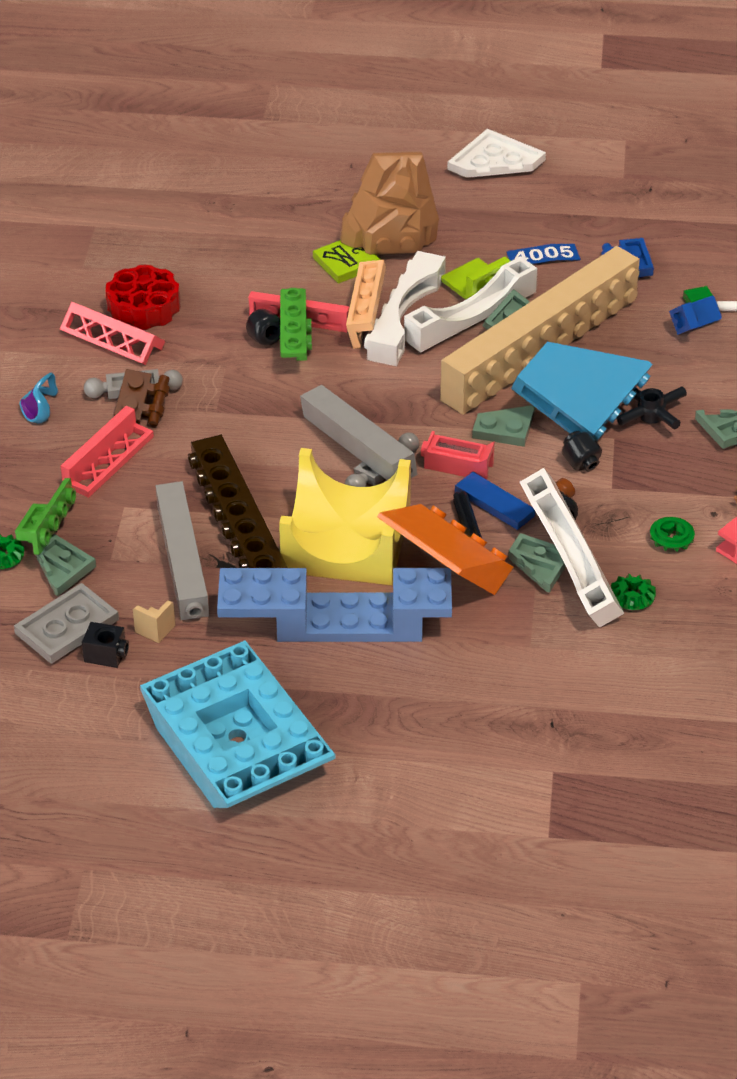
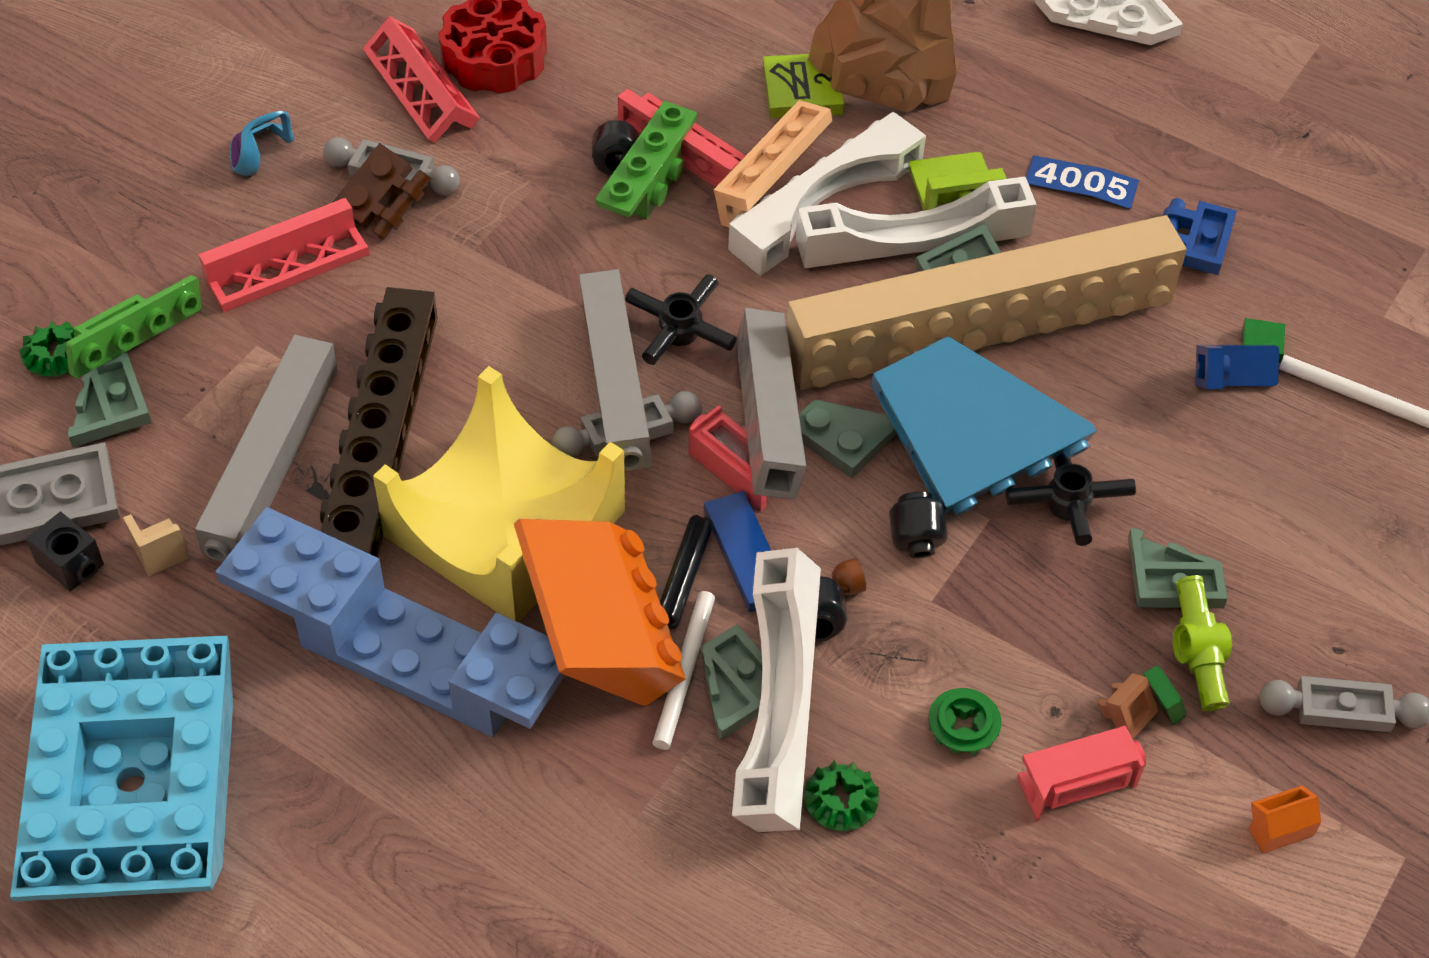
camera: 25 degrees right, 10 degrees up
none -> black bar [625,274,737,365]
none -> white bar [652,591,715,750]
none -> light grey brick [736,308,806,500]

